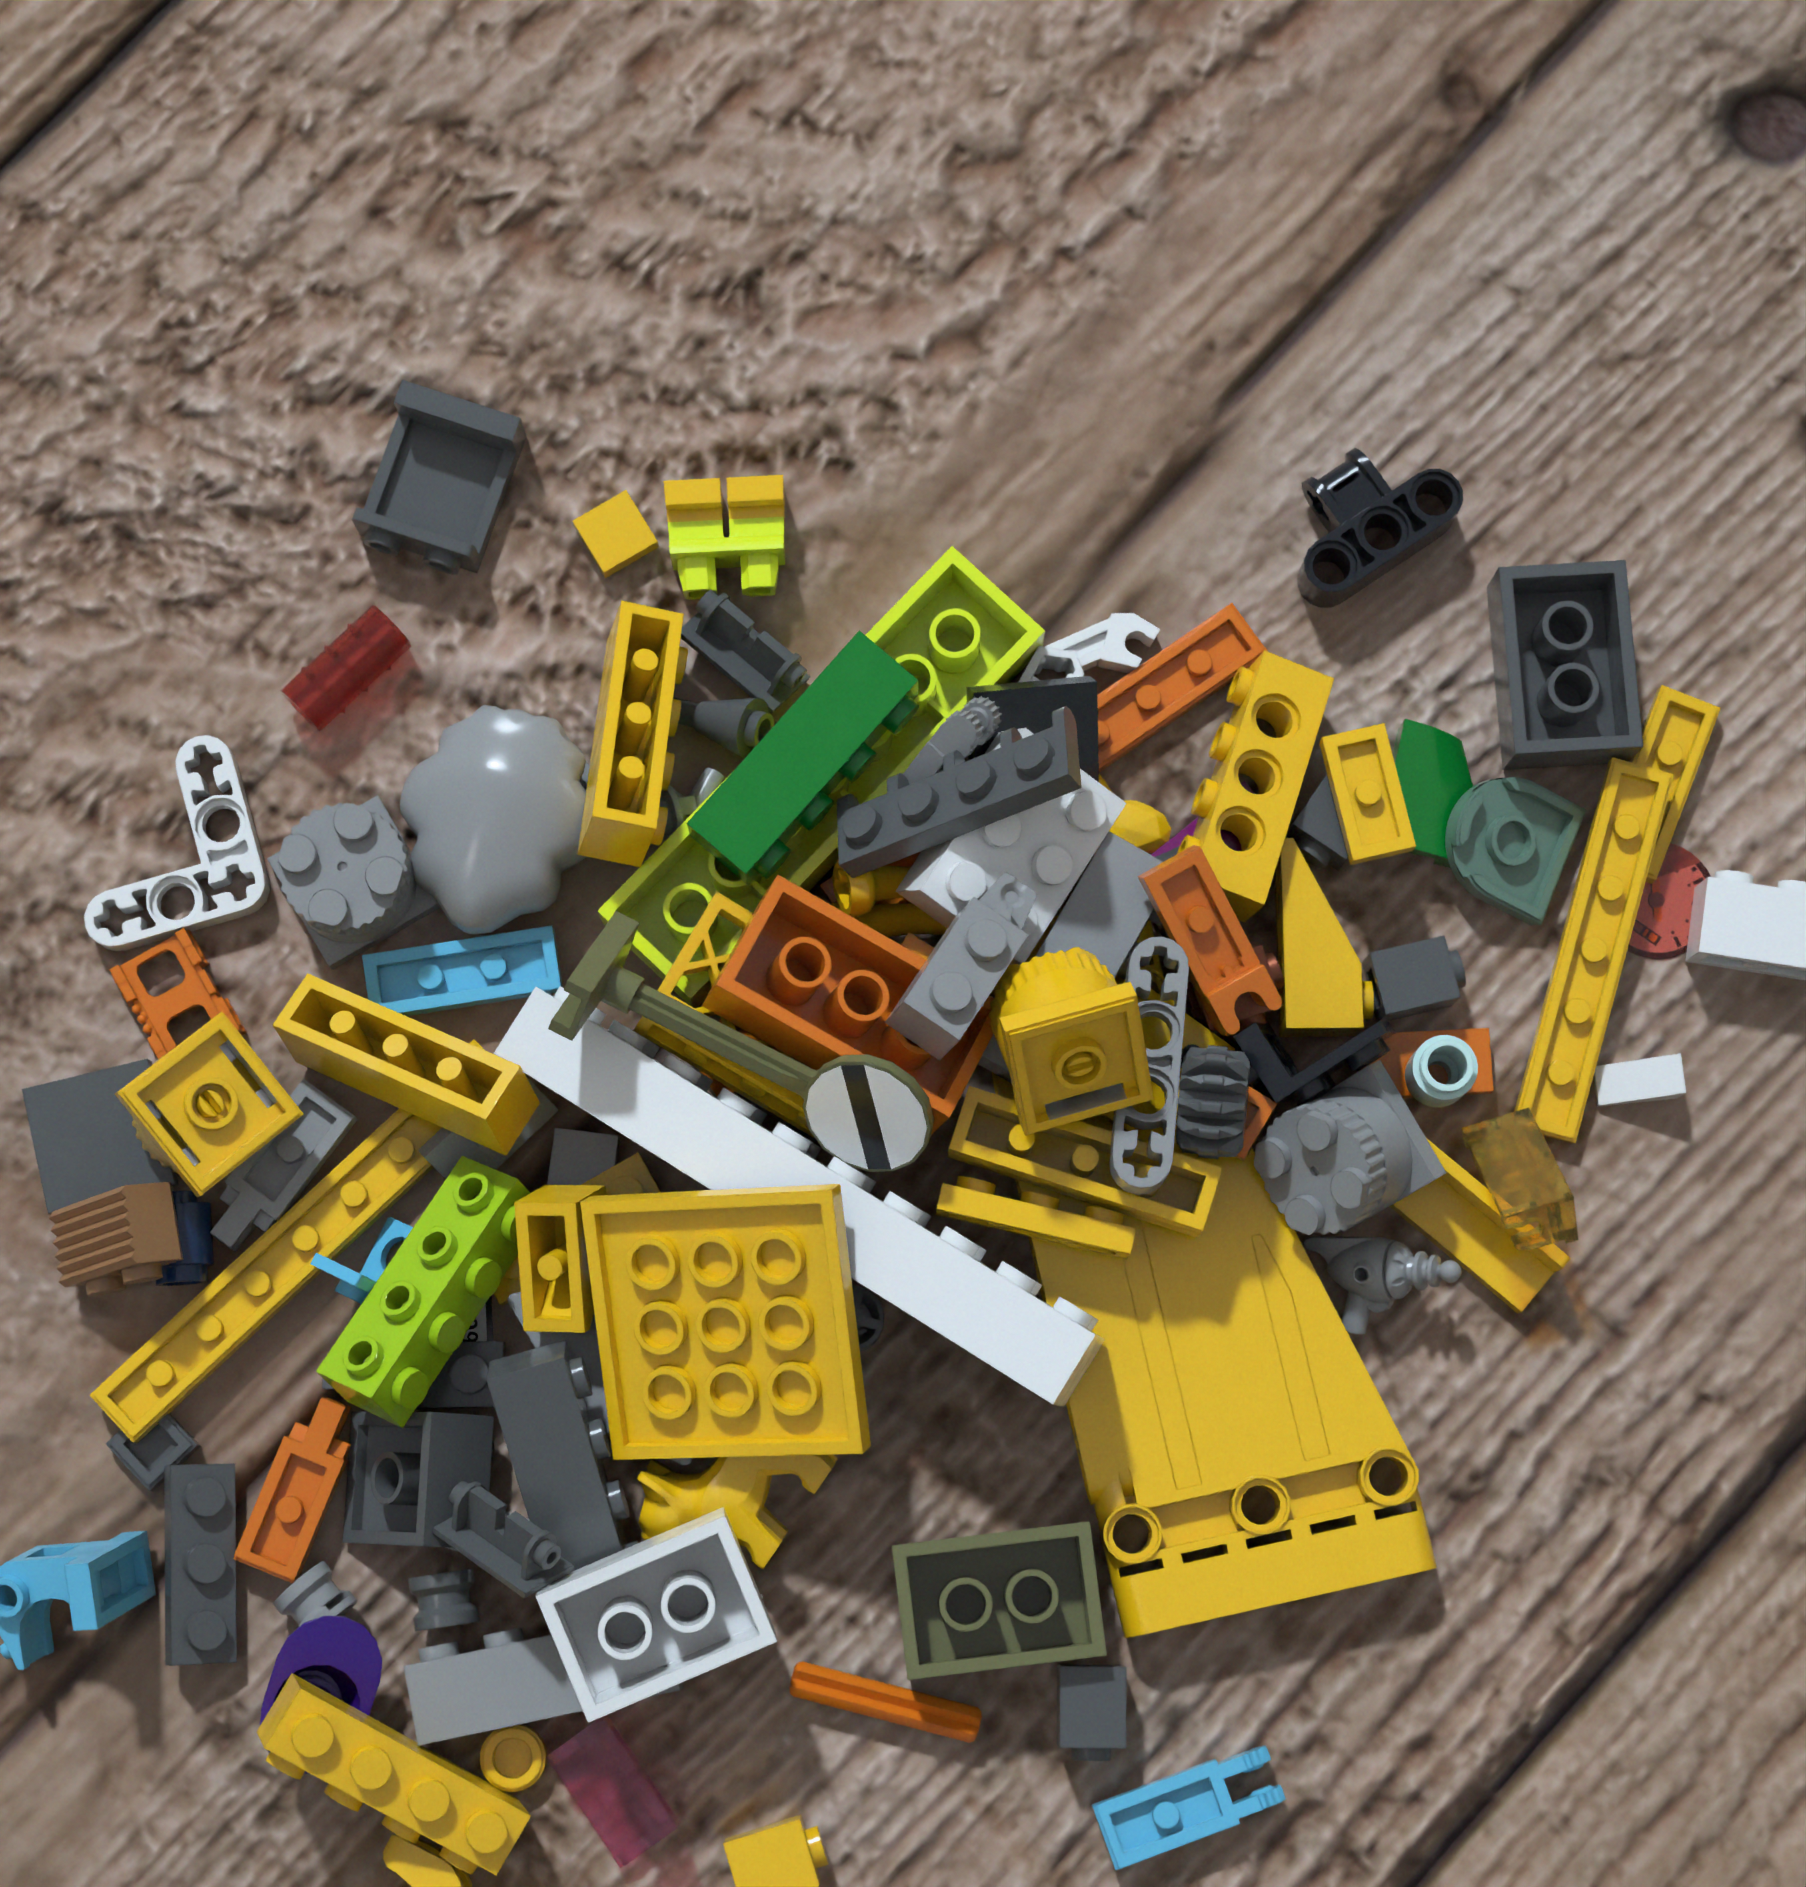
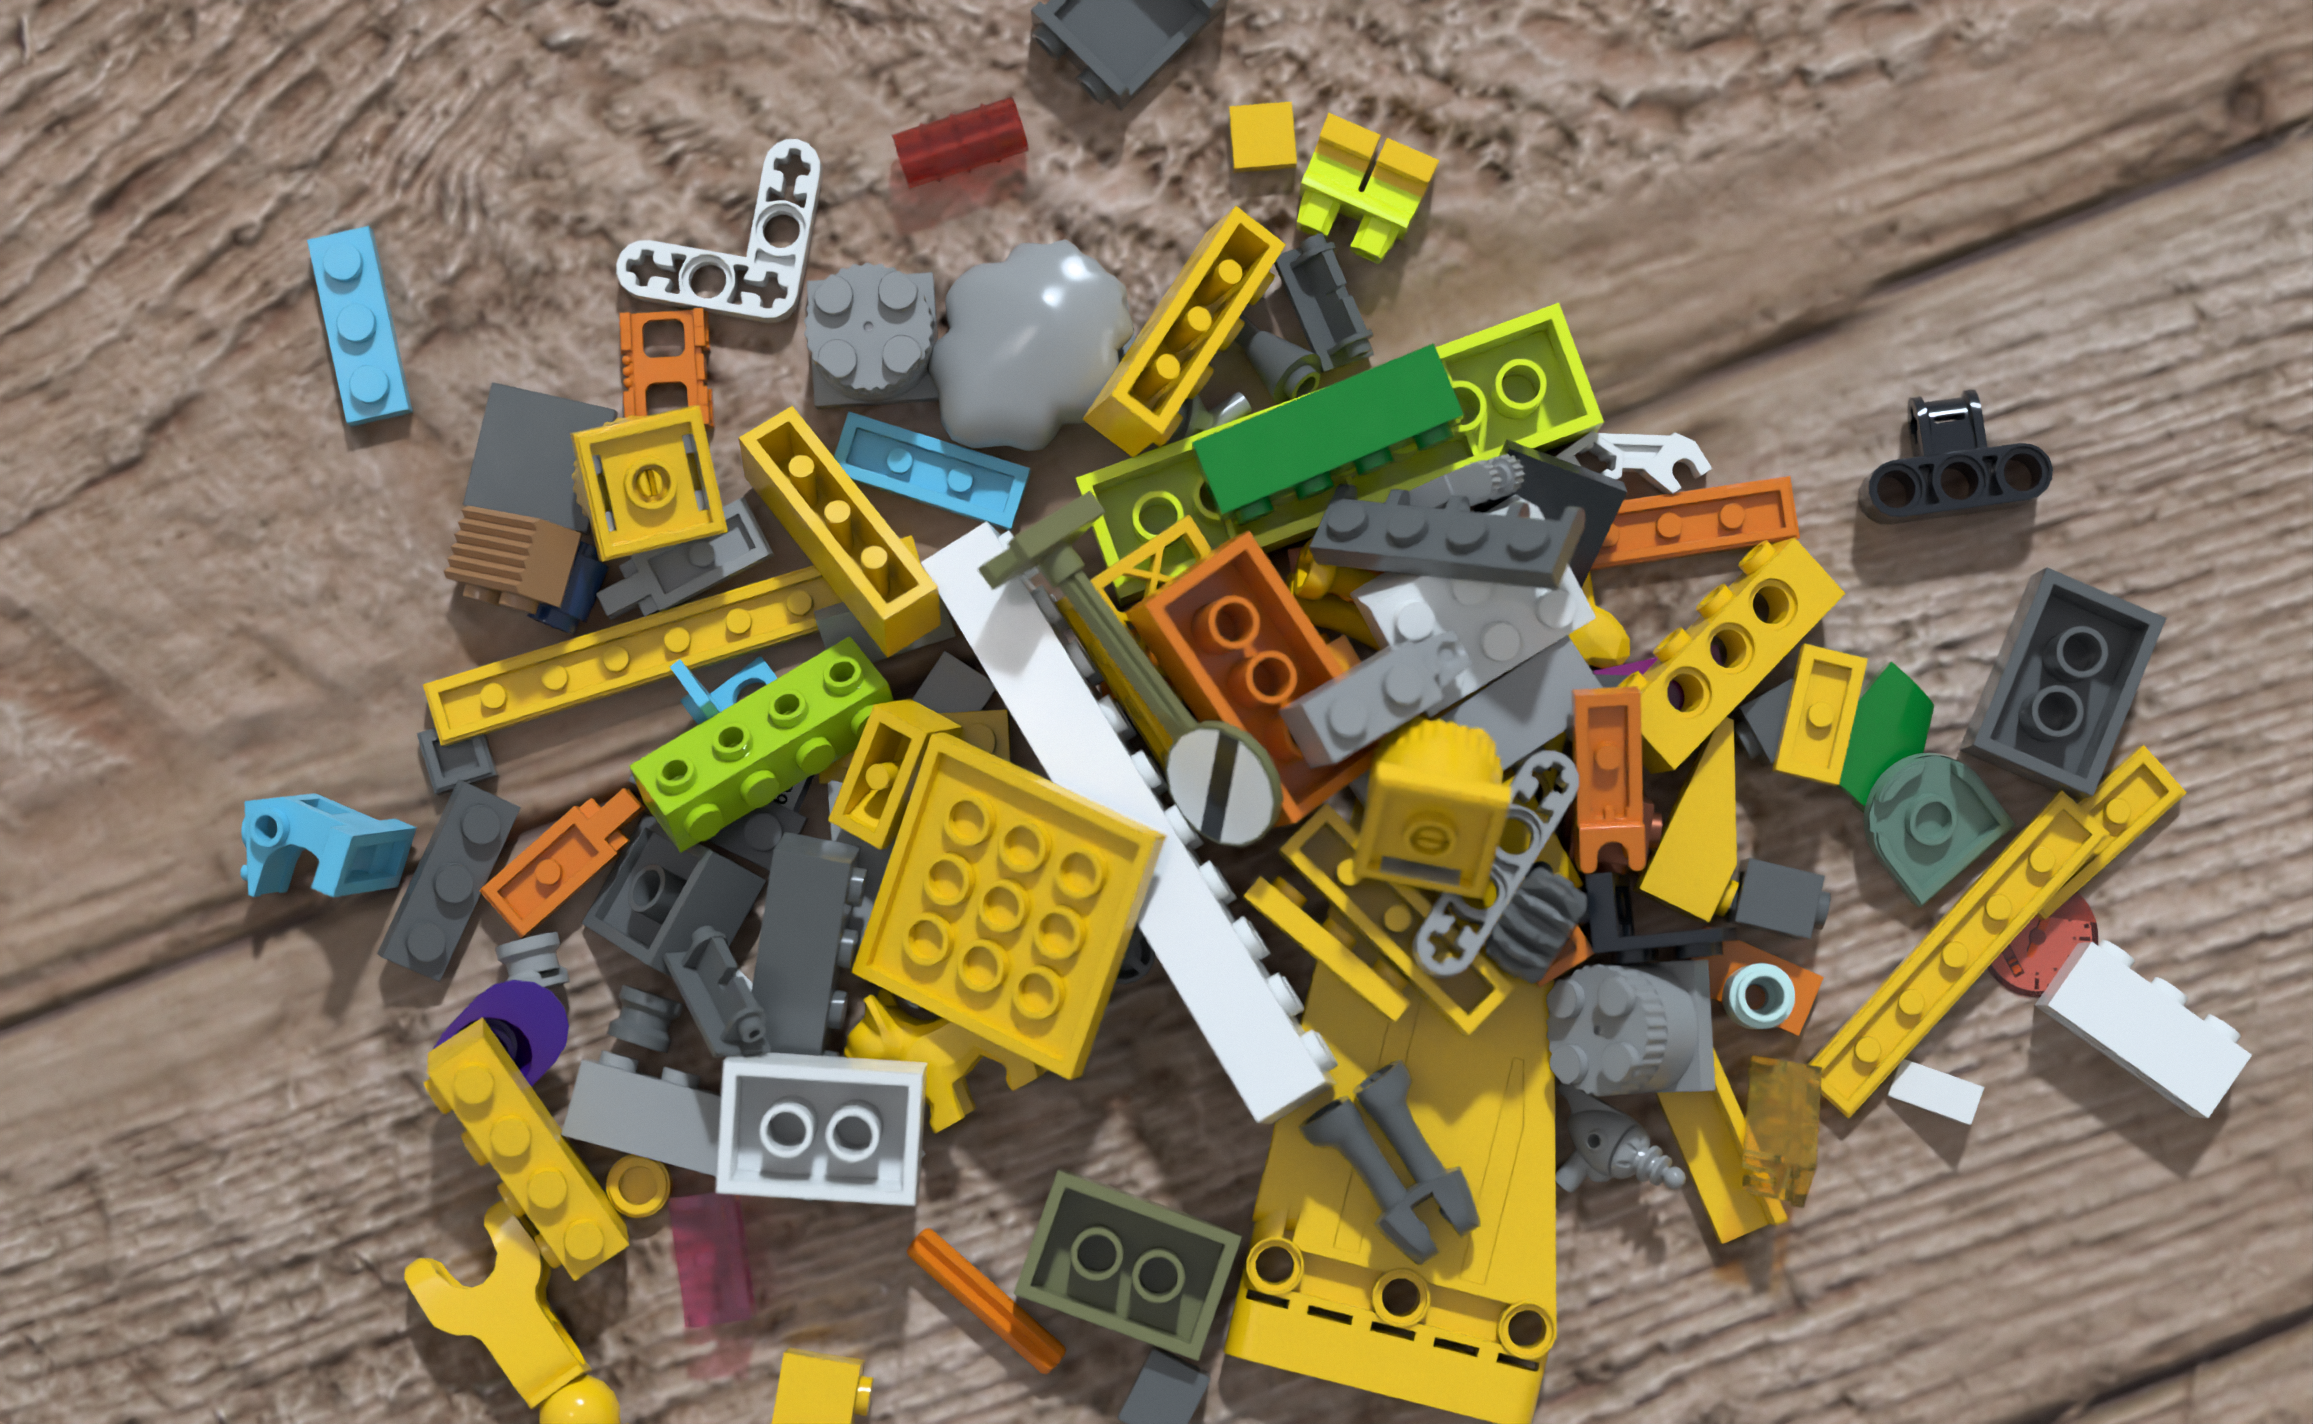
camera: 30 degrees right, 5 degrees up
none -> dark grey piece [1298,1059,1480,1266]

